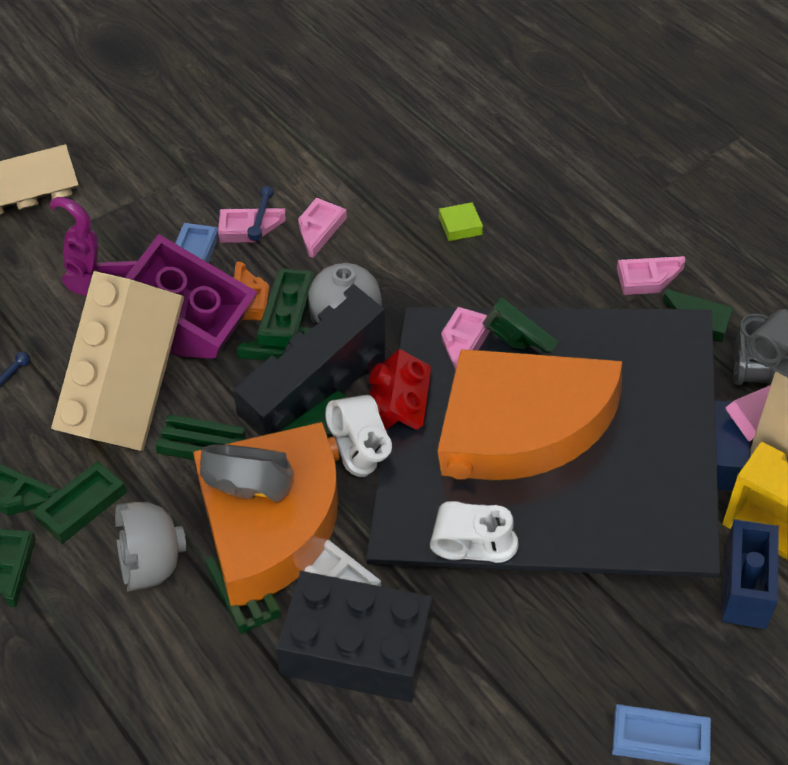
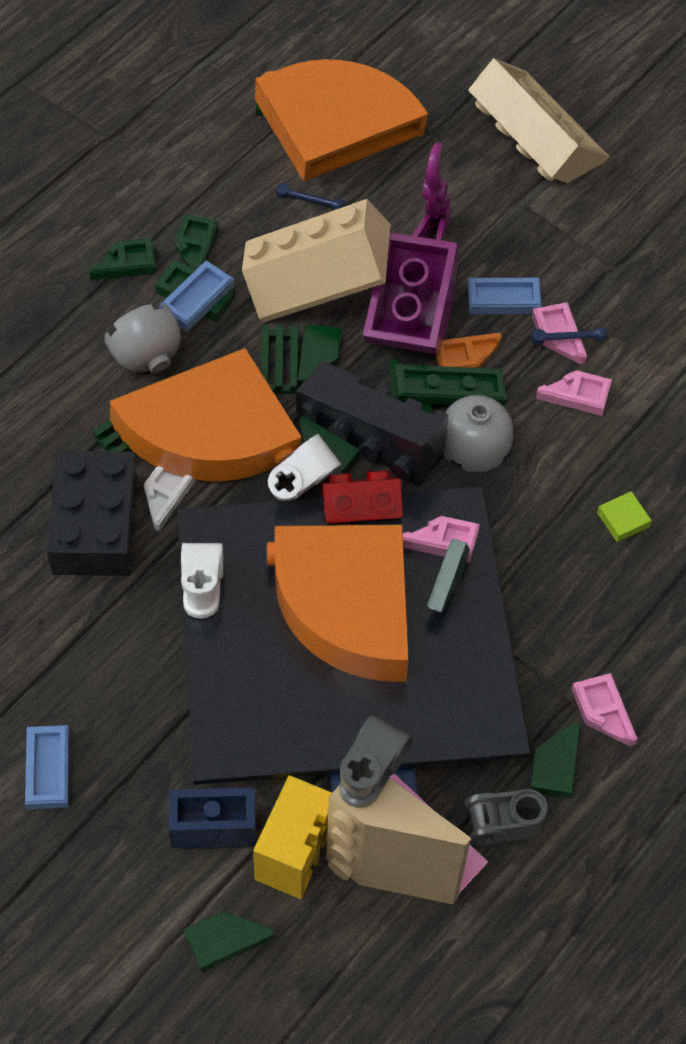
camera: 75 degrees right, 10 degrees up
dark grey piece [200,444,294,502] -> none
none -> medium blue tile [159,260,234,332]
none -> dark green tile [298,324,342,387]

